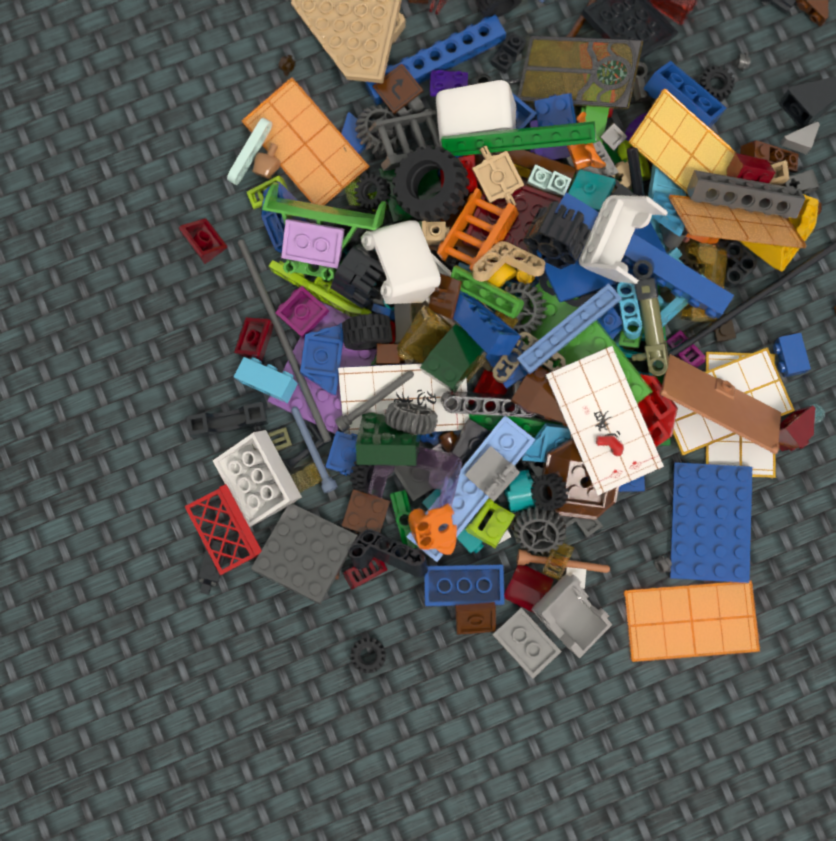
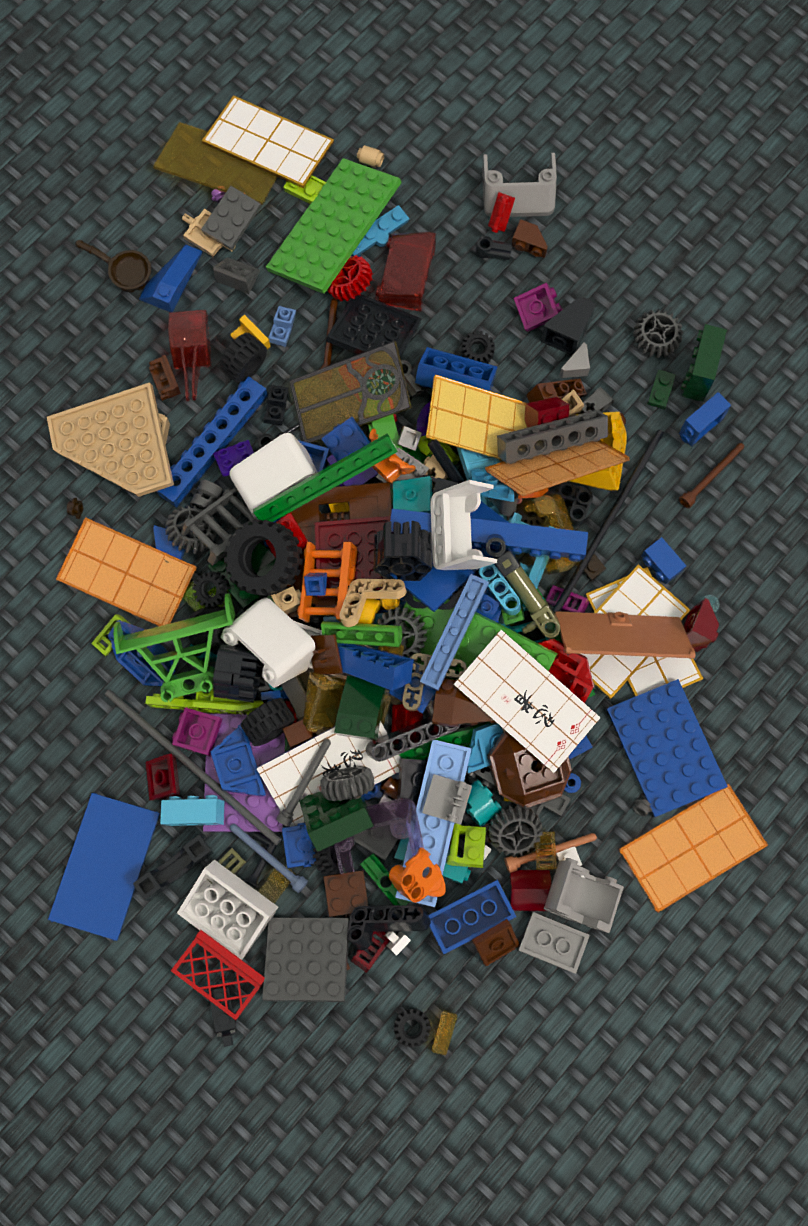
camera: 25 degrees left, 5 degrees down
dark red slope [179,218,228,264] -> none
light aqua beam [227,118,272,185] -> none
medium nougat piece [252,143,280,179] -> none
lavender plate [281,219,344,269] -> none
reddish brown piece [373,64,423,114] -> none
tan plate [472,146,524,205] -> none
light aqua slope [527,164,571,197] -> none
black tyre [531,473,569,511] -> none
arm [596,436,624,456] -> none
dark grey plate [735,53,751,71] -> none
none -> blue piece [48,793,160,941]
none -> blue slope [304,573,327,596]
none -> white tile [385,931,410,955]
none -> clear yellow slope [431,1011,457,1055]
none -> magenta plate [514,283,562,332]
none -> blue plate [564,773,581,793]

